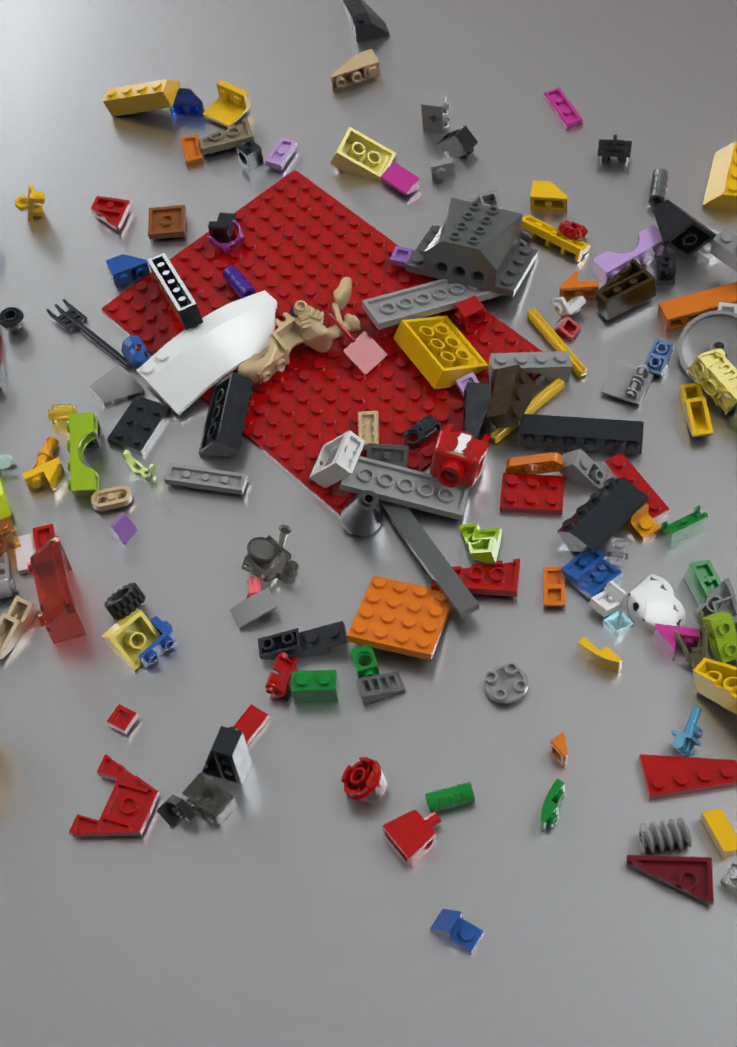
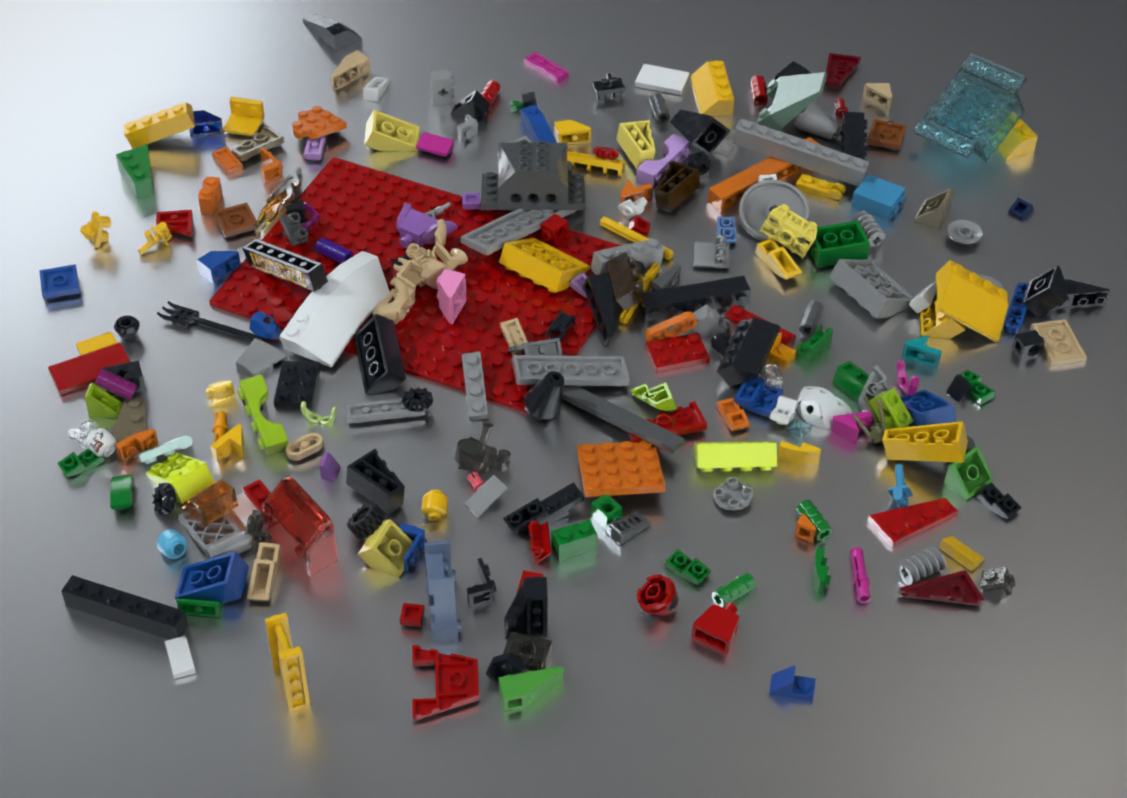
camera: 30 degrees left, 10 degrees down
black brick [236,138,264,172] -> none
white window [309,430,366,489] -> none
piece [328,313,388,375] -> none
red piece [429,423,491,488] -> none
none -> green wedge [116,144,153,199]
none -> yellow arm [138,222,172,255]
none -> orange brick [198,176,223,216]
none -> clear smoke bracket [247,510,272,543]
none -> piece [254,167,302,237]
none -> orange bracket [260,147,283,185]
none -> dark grey hips [279,212,308,247]
none -> orange plate [292,106,347,140]
none -> black wedge [346,449,405,514]
none -> white slope [363,77,390,102]
none -> medium lavender torso [396,202,458,248]
none -> black gear [402,386,433,412]
none -> yellow head [421,489,448,521]
none -> sand blue wedge [424,541,462,643]
none -> light grey hand [425,202,451,218]
none -> bright pink slope [436,269,466,324]
none -> light grey plate [462,352,489,421]
none -> black bracket [467,558,497,607]
none -> red axle [481,80,501,110]
none -> bright green slope [498,666,564,712]
none -> piece [510,91,537,113]
none -> blue slope [521,105,557,143]
none -> light yellow wedge [616,120,655,169]
none -> white tile [635,64,690,95]
none -> dark grey slope [652,265,681,291]
none -> green slope [664,549,711,585]
none -> neon yellow slope [693,441,777,472]
none -> black cone [710,333,730,358]
none -> green axle [796,500,833,541]
none -> dark grey axle [799,300,824,337]
none -> dark pink pin [850,547,871,603]

